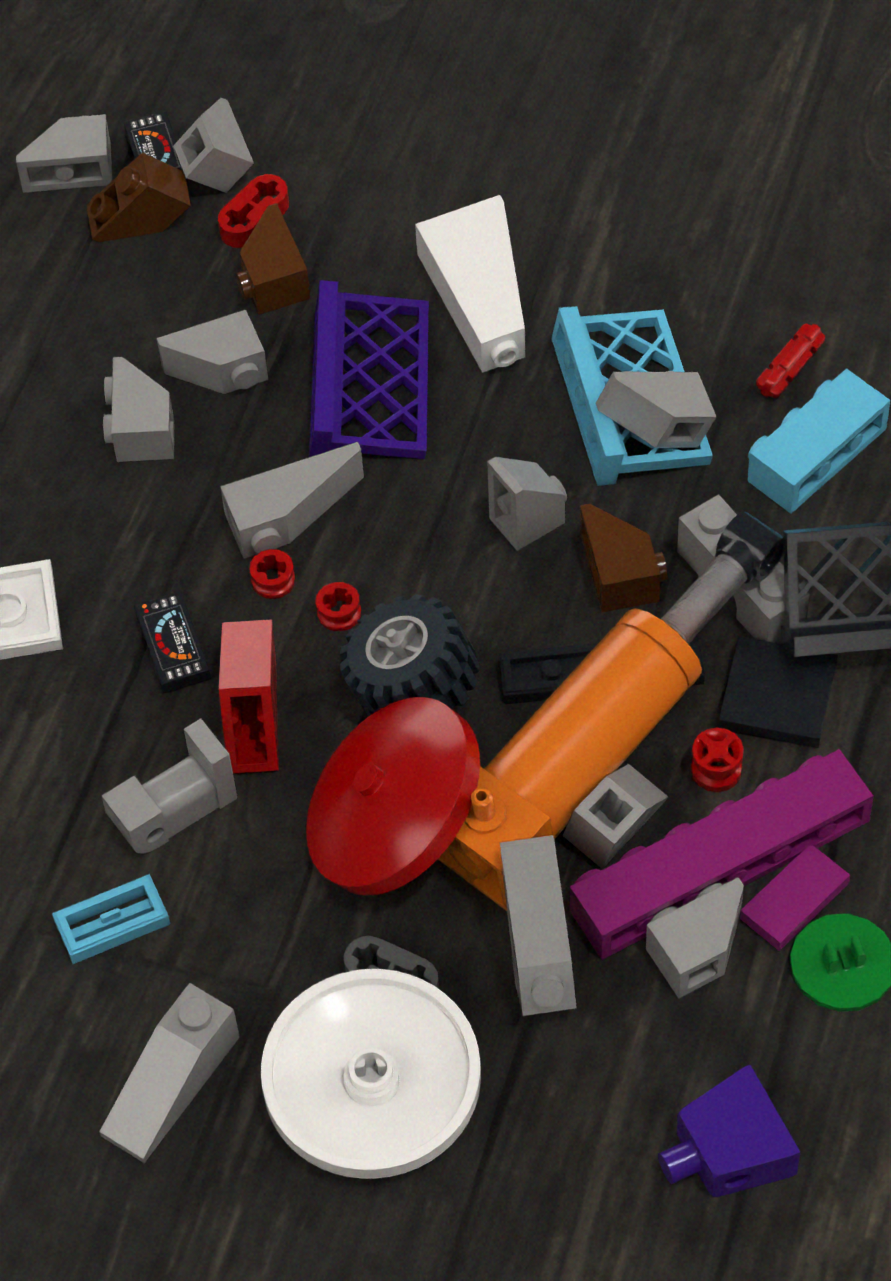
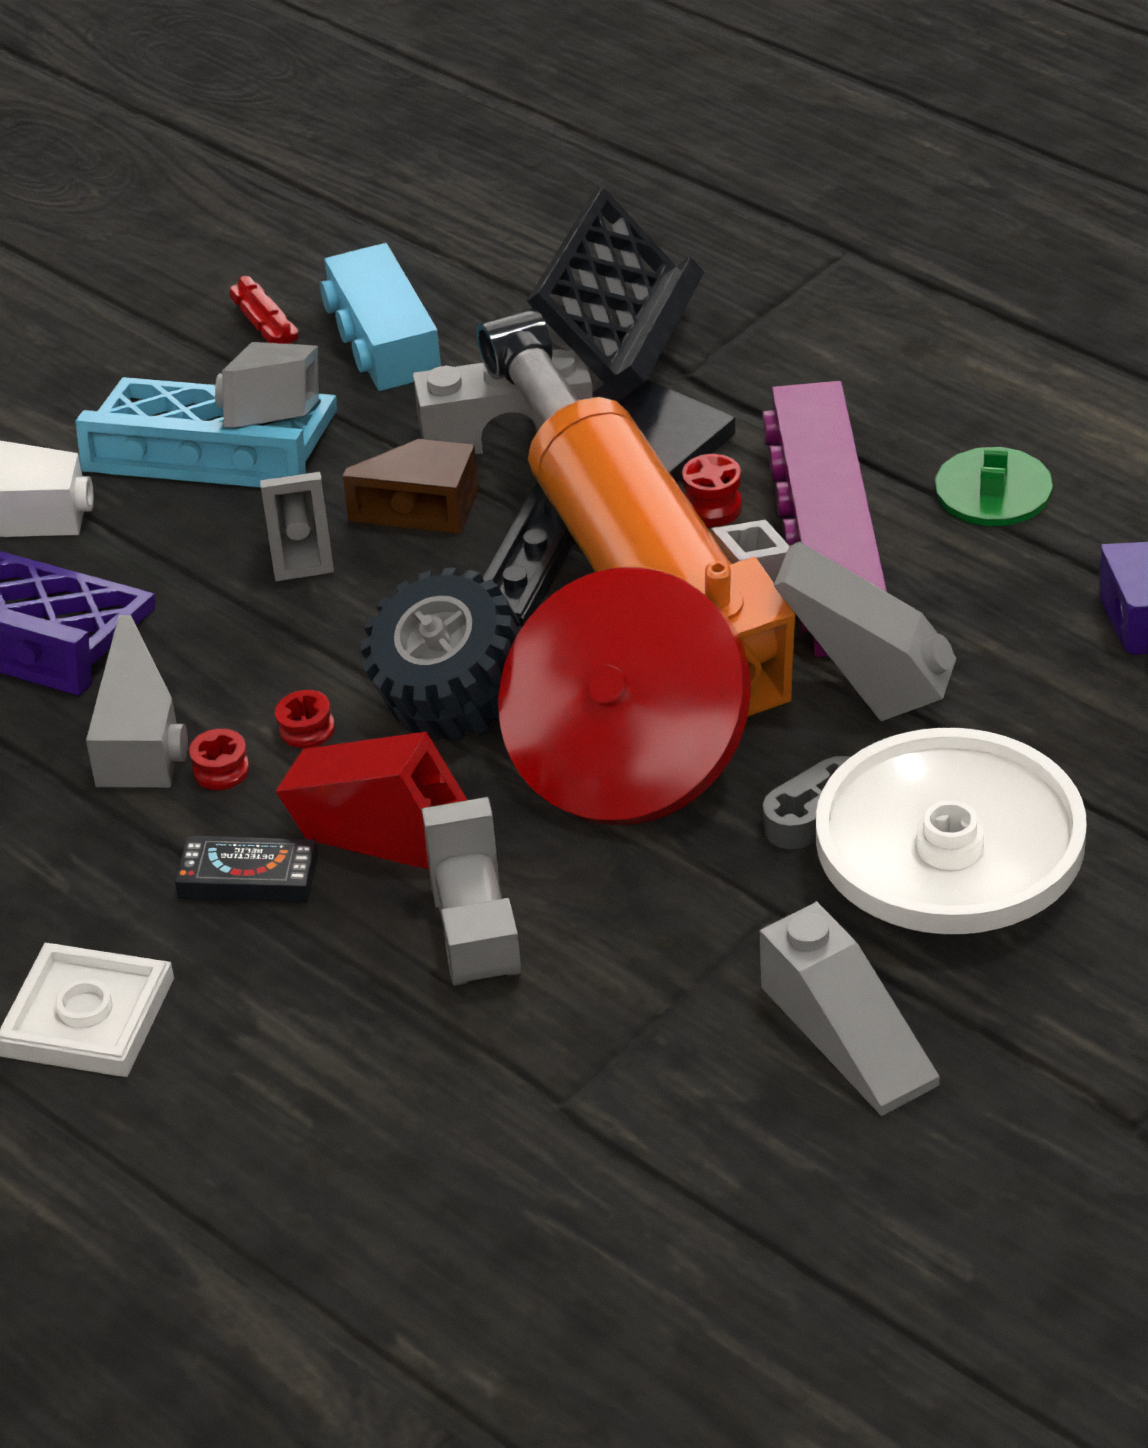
camera: 65 degrees left, 15 degrees down
medium azure tile [52,874,170,964] -> none
light grey slope [646,877,744,998] -> none
magenta tile [740,843,850,951] -> none

